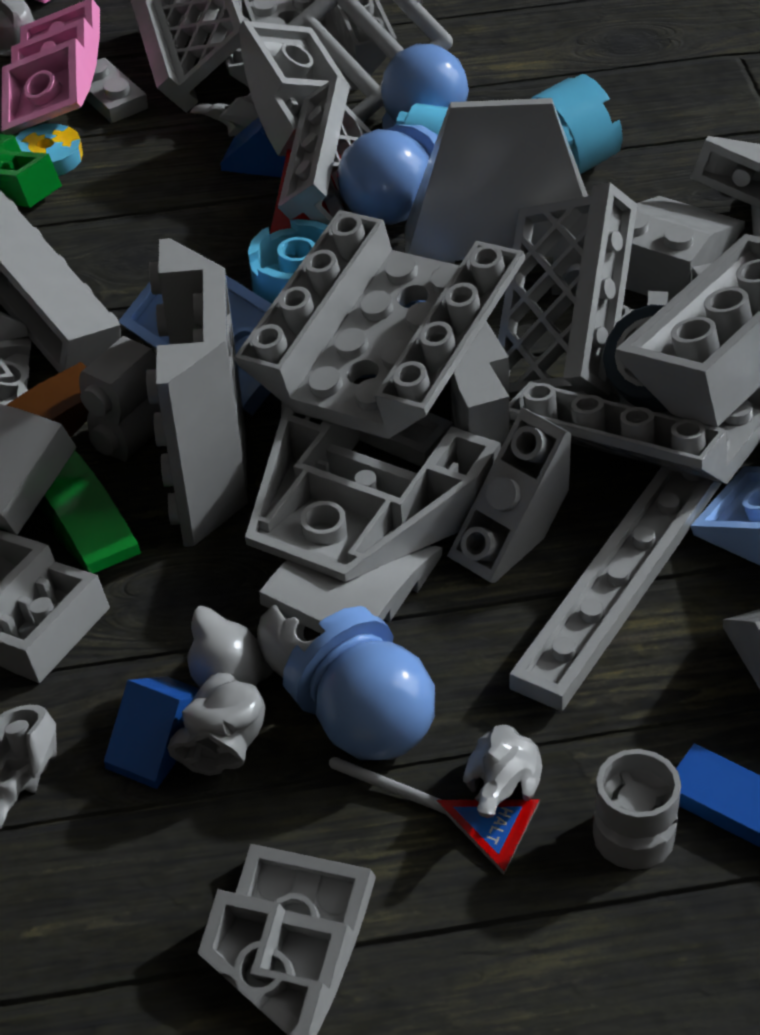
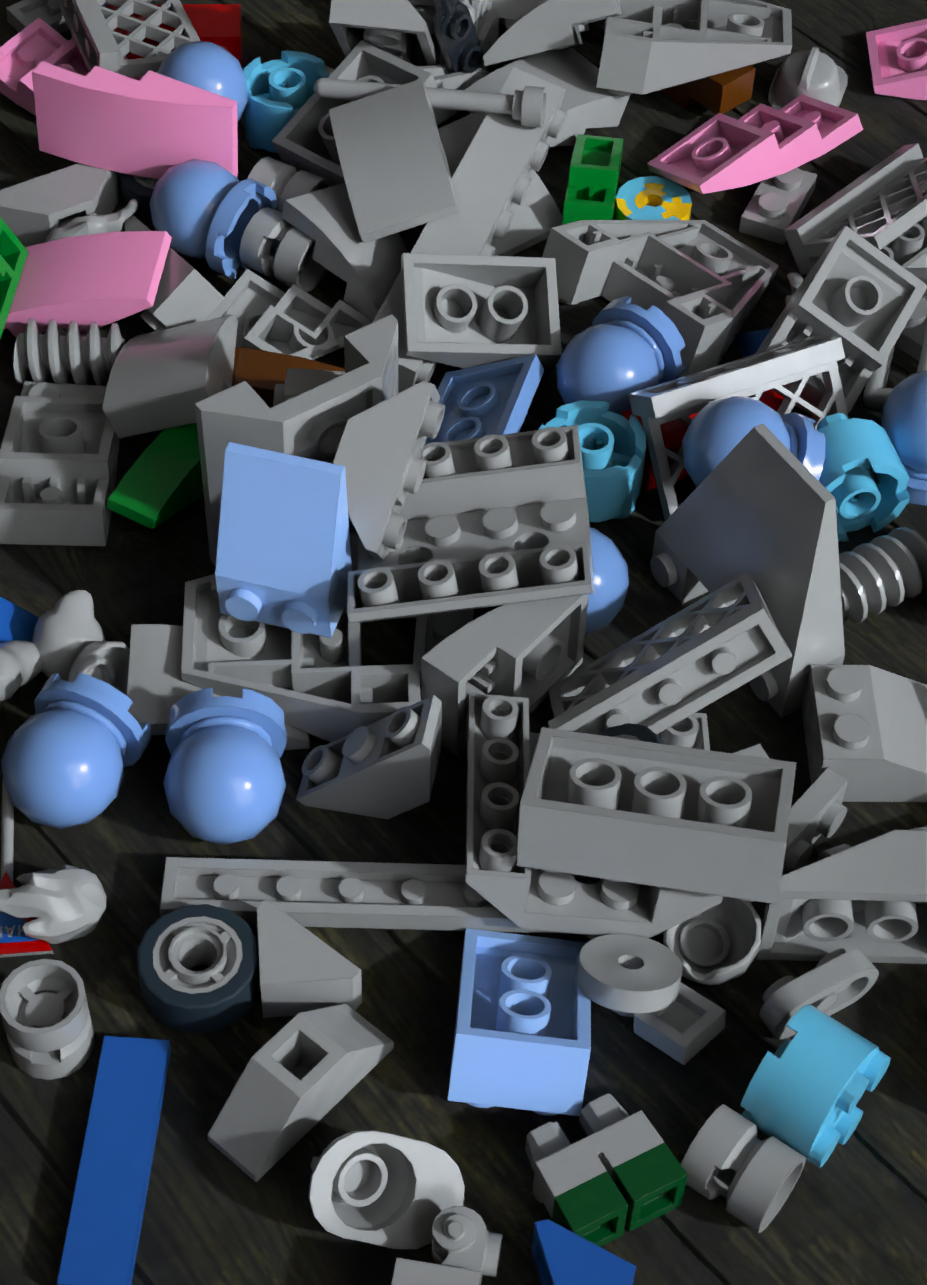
camera: 55 degrees right, 5 degrees up
none -> wheel [137,904,260,1033]
none -> medium blue tile [163,688,287,845]
none -> light blue slope [215,442,352,638]
none -> light grey slope [257,898,362,1018]
none -> light grey slope [333,381,445,561]
none -> light grey slope [401,253,562,377]
none -> light grey wedge [542,220,779,378]
none -> medium blue tile [556,296,686,415]

